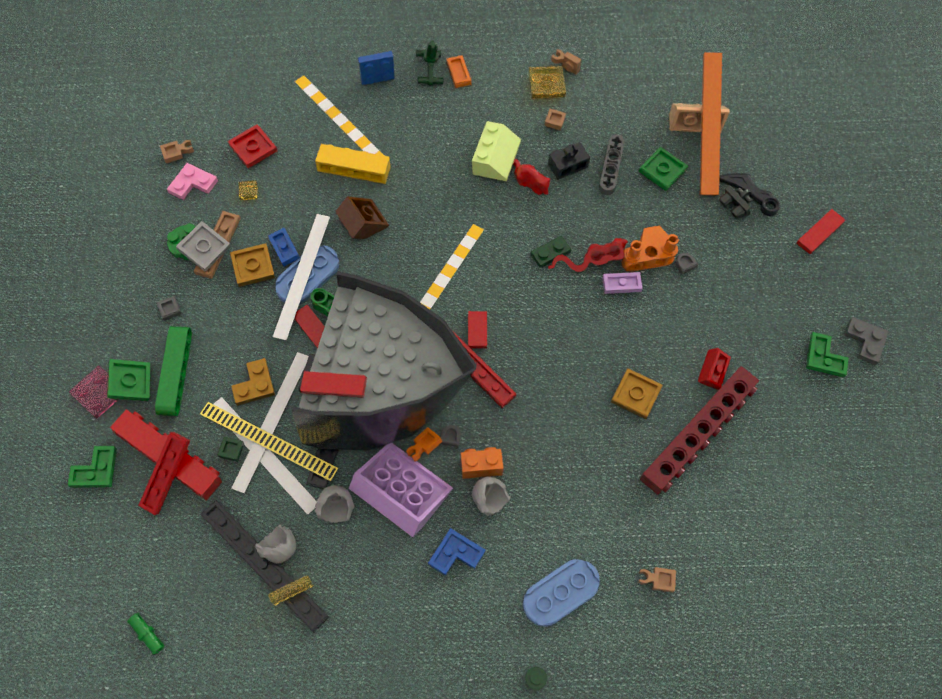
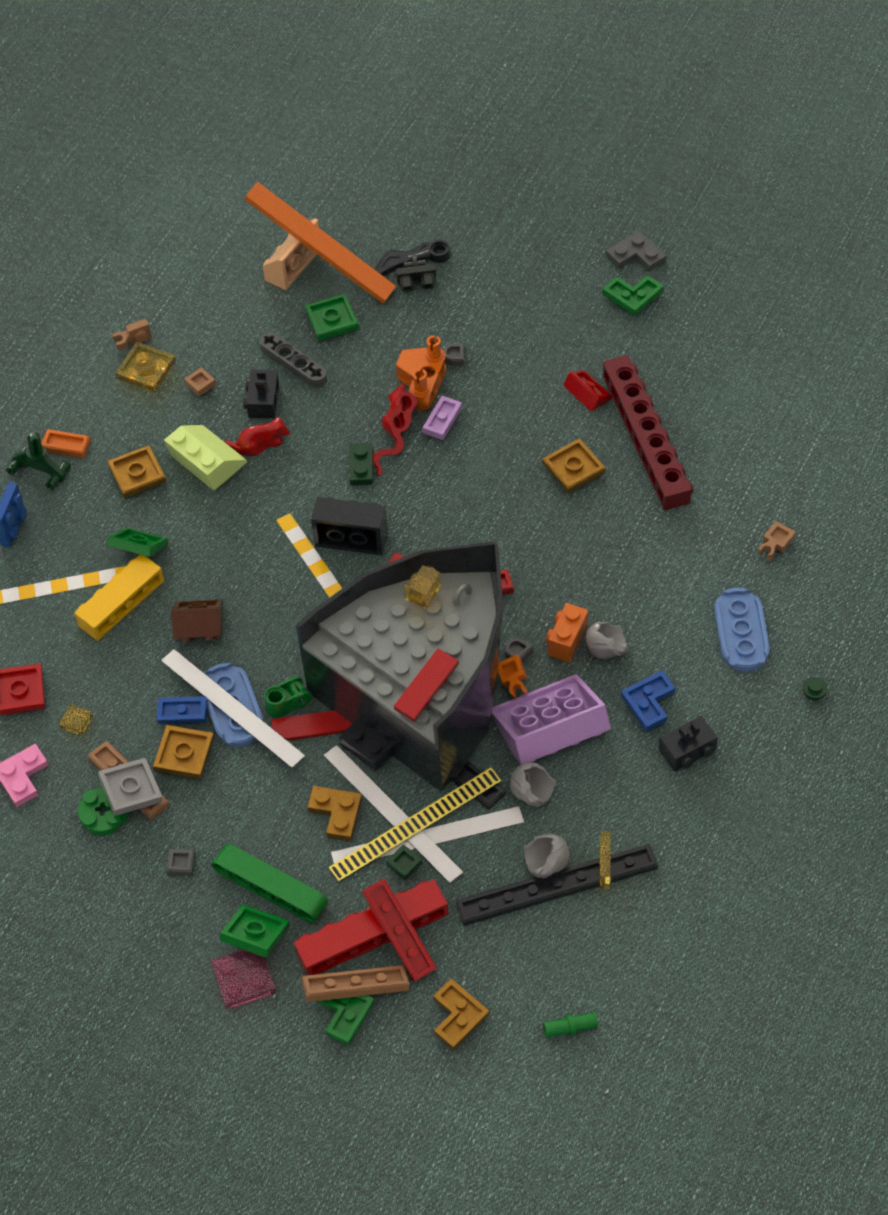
camera: 55 degrees left, 10 degrees down
red tile [796,209,846,255] -> none
none -> green plate [106,528,168,557]
none -> pearl gold plate [107,445,167,498]
none -> medium nougat tile [301,965,410,1002]
none -> black brick [311,497,388,556]
none -> clear yellow brick [404,565,441,609]
none -> pearl gold plate [433,978,490,1051]
none -> black brick [659,715,718,772]

